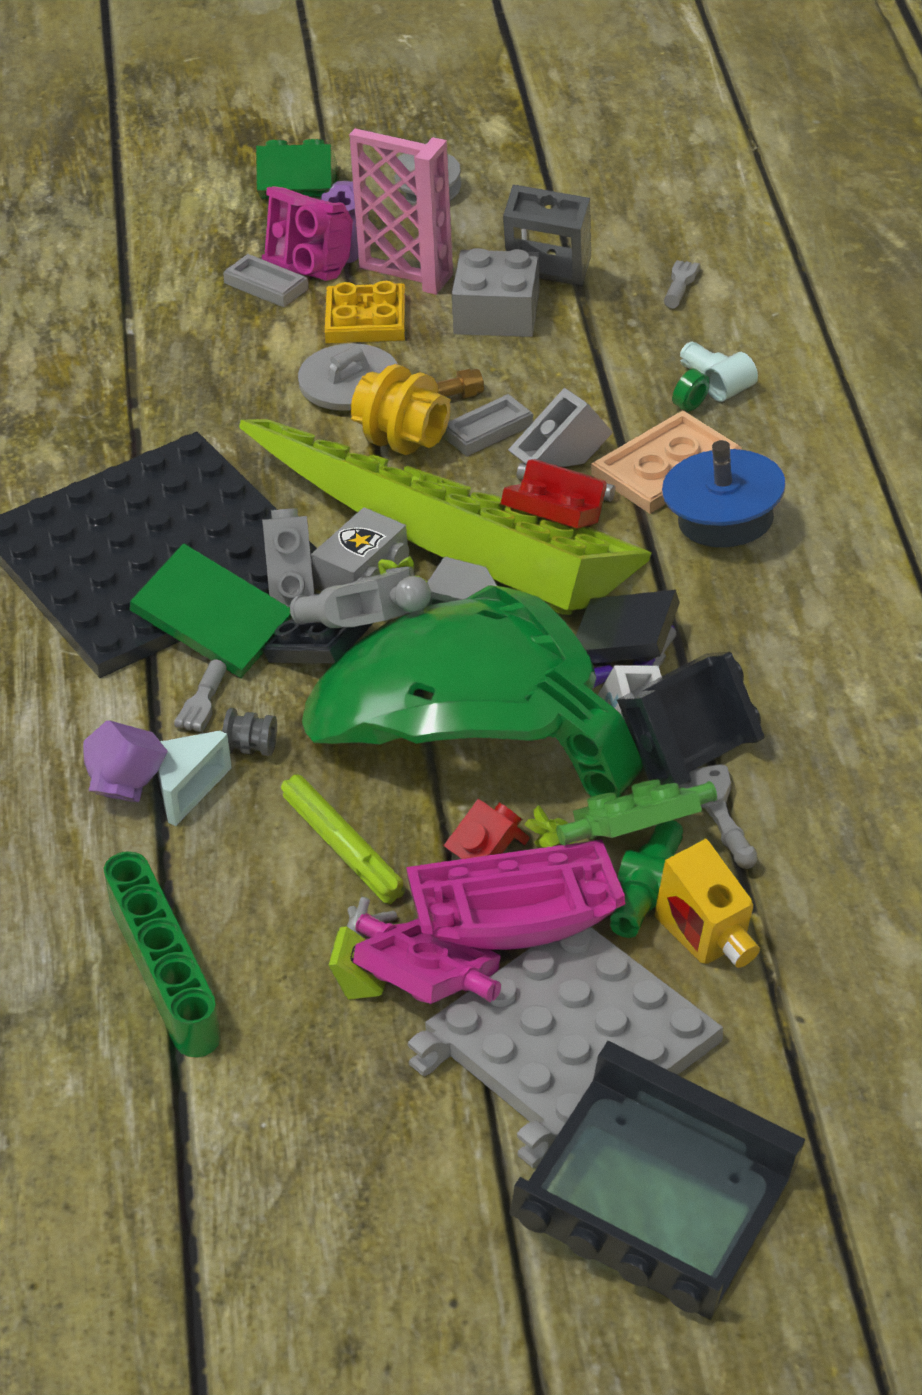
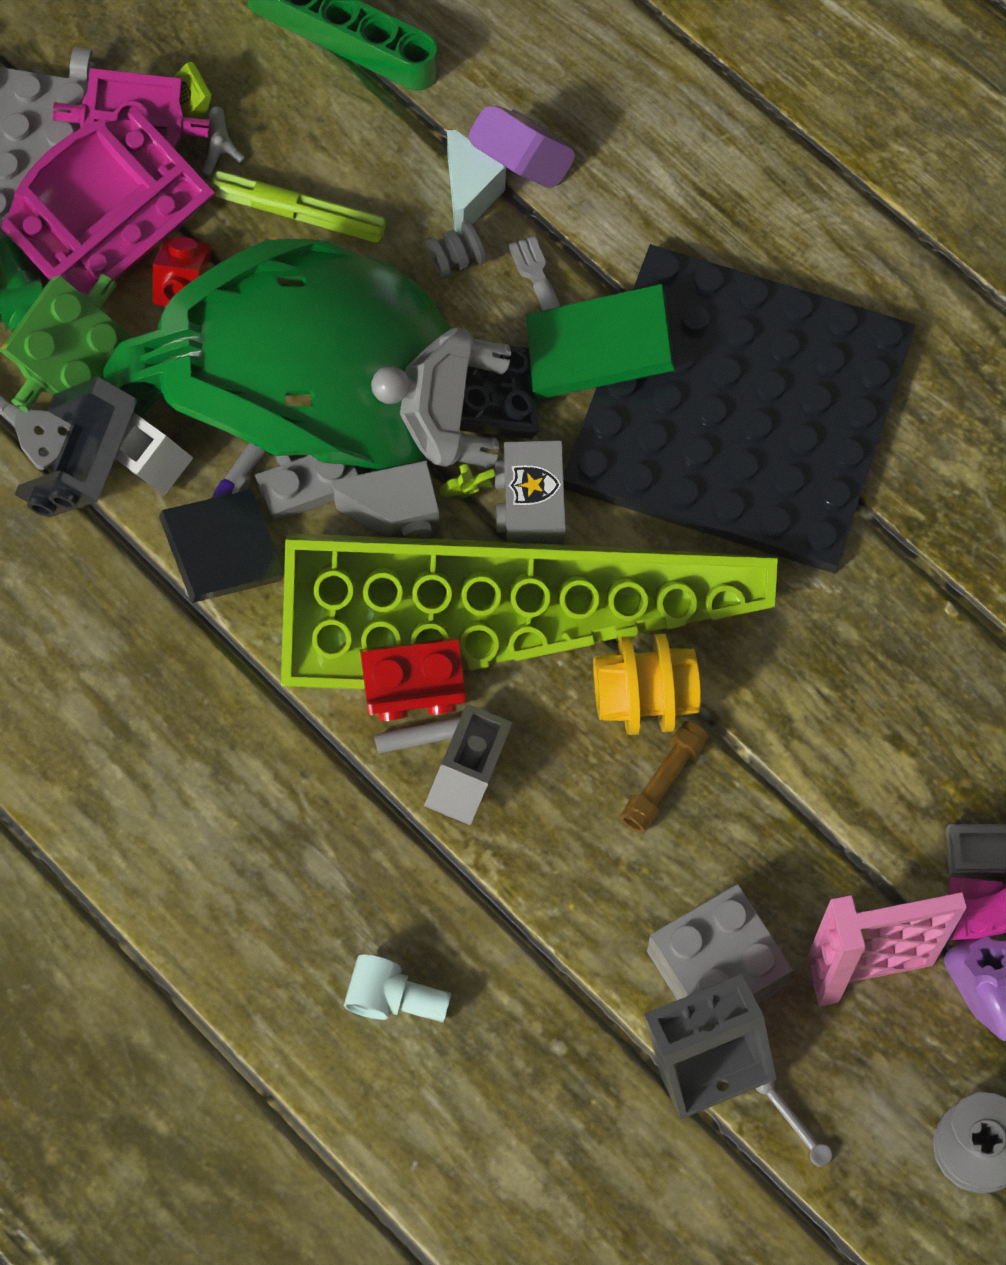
camera: 140 degrees right, 25 degrees up
light grey bracket [262,508,314,607] -> none
light grey shield [298,344,398,410] -> none
yellow tile [325,281,405,343] -> none
light grey tile [442,394,533,457] -> none
lime plant [524,805,574,848] -> none
light nougat tile [591,410,742,514] -> none
blue piece [662,440,785,547] -> none
light grey piece [664,260,700,308] -> none
green tile [672,368,710,412] -> none

